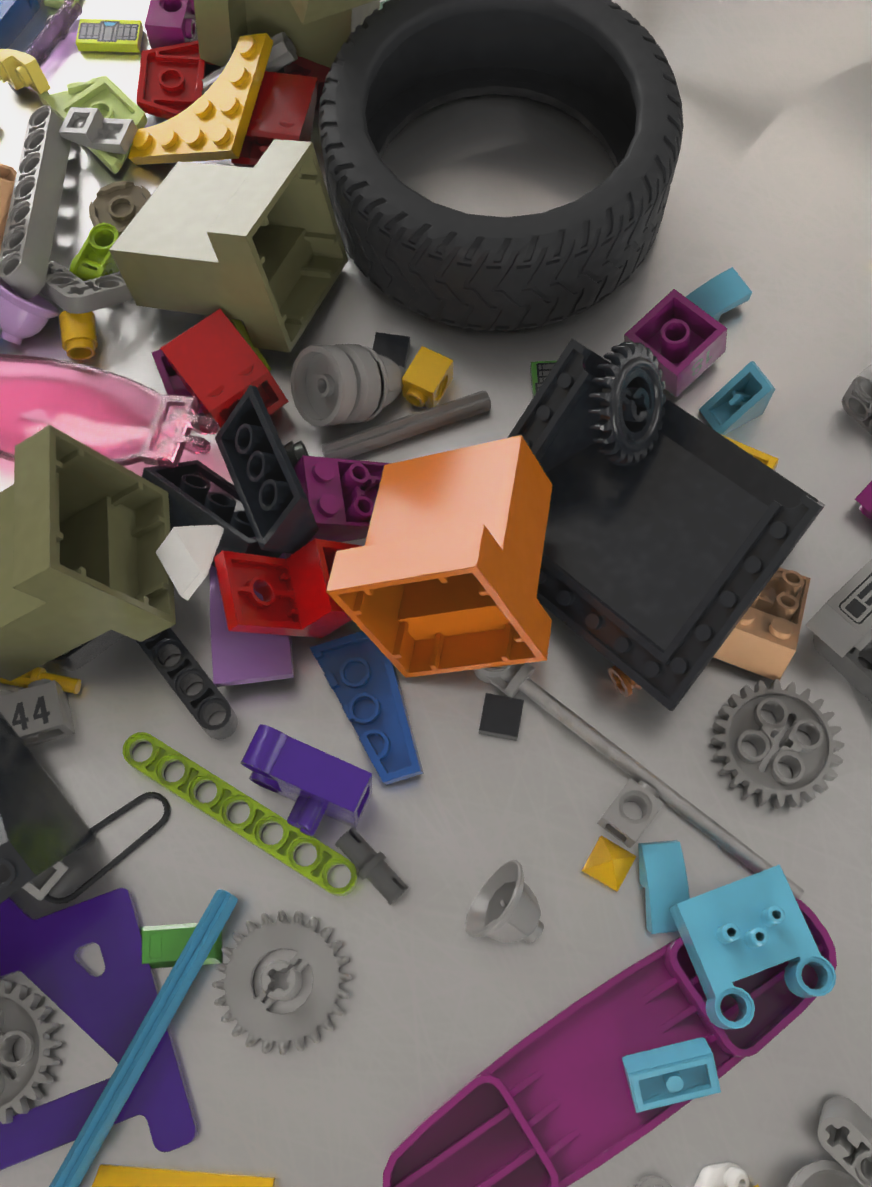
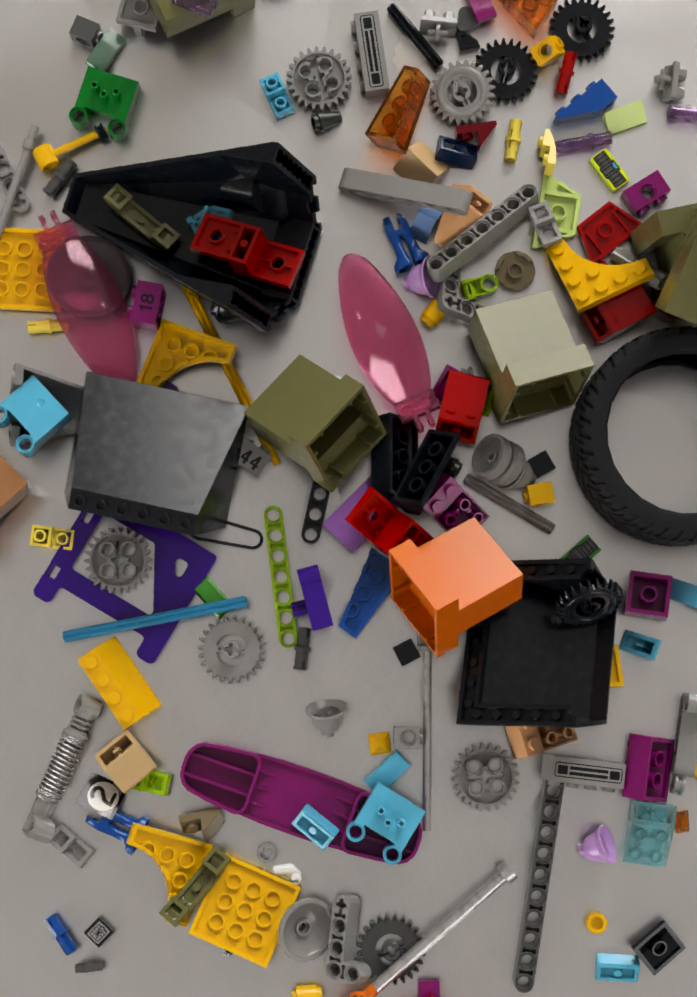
camera: 45 degrees right, 15 degrees up
white slope [155,525,224,601] -> none

